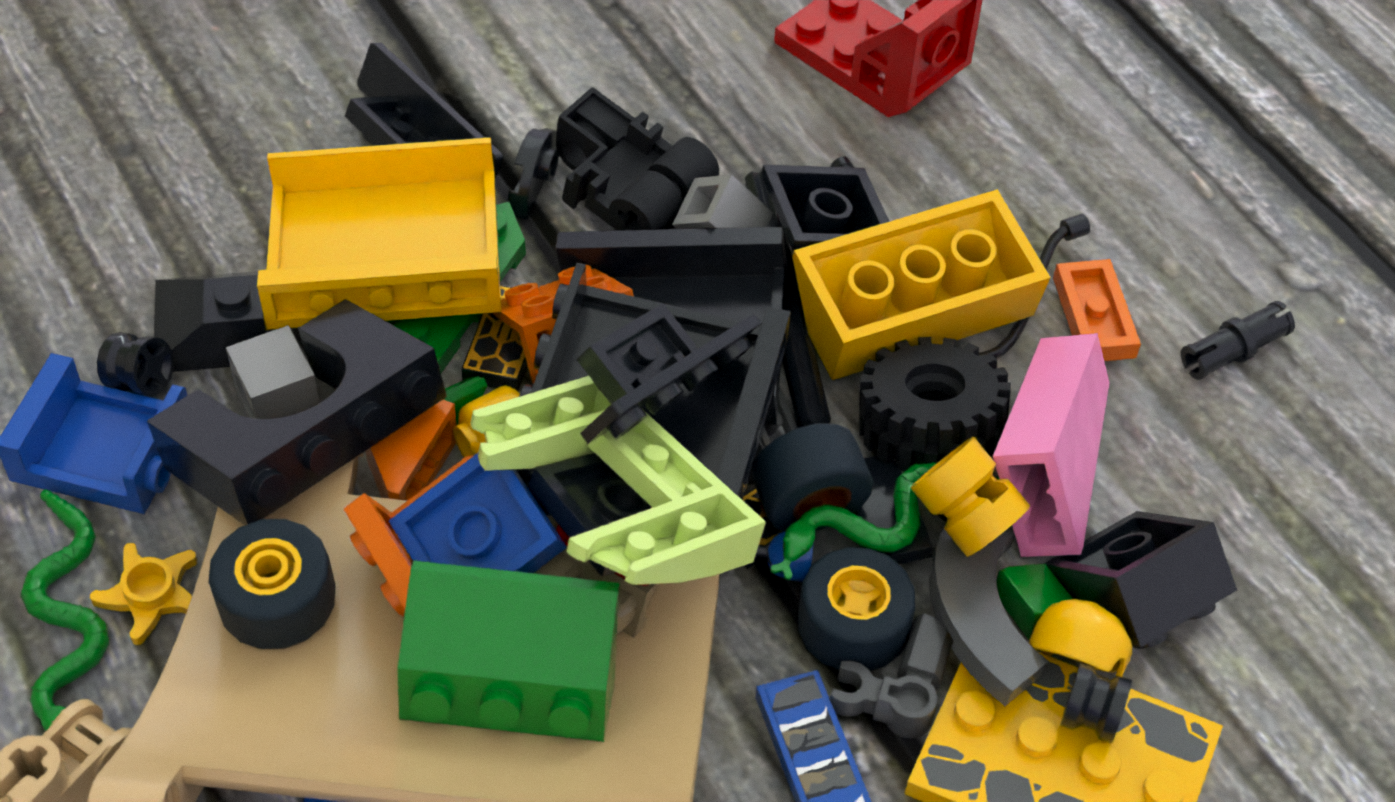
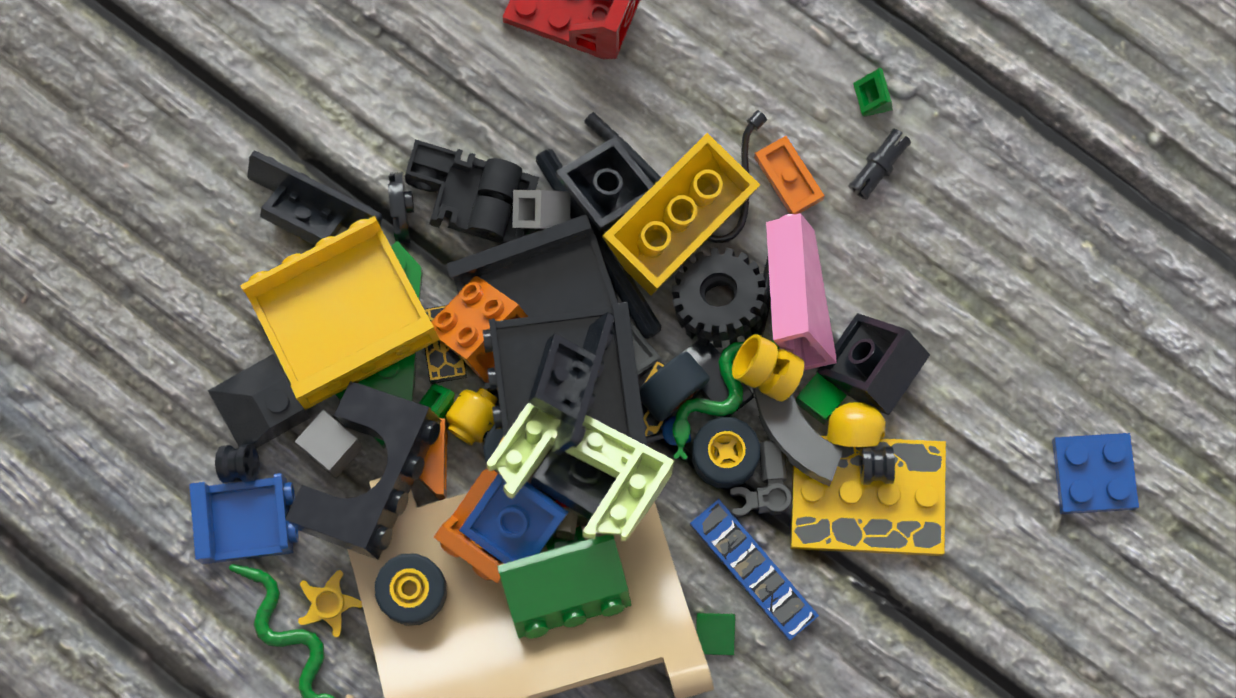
camera: 20 degrees left, 25 degrees up
none -> green slope [853,68,893,117]

